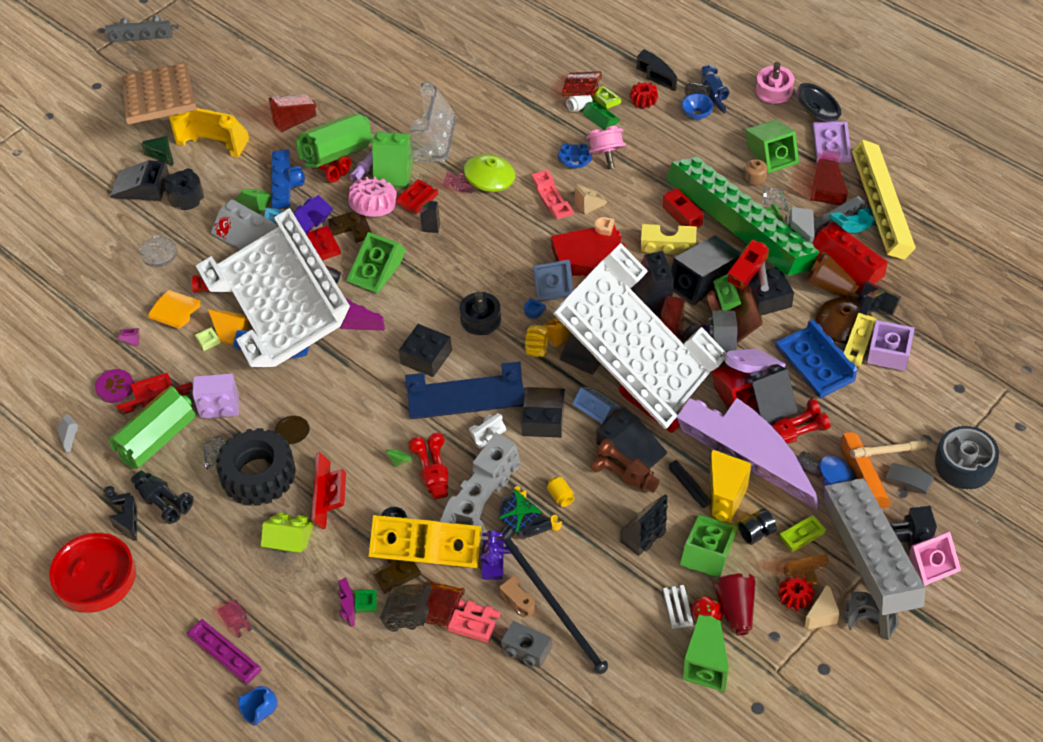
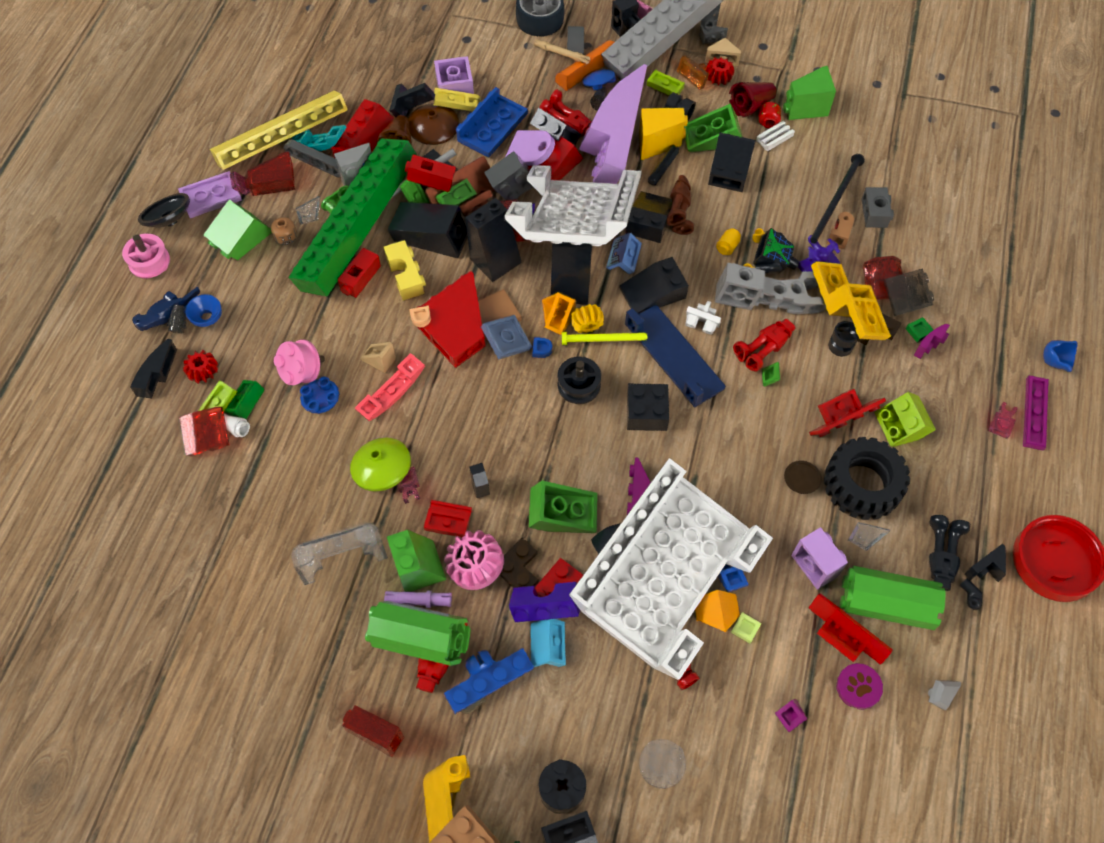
camera: 120 degrees left, 10 degrees up
light orange slope [148,290,200,329] -> none
light grey slope [211,199,279,251] -> none
bright green slope [235,189,272,214] -> none
coral plate [448,600,501,643] -> none
none -> neon yellow bar [562,332,647,345]

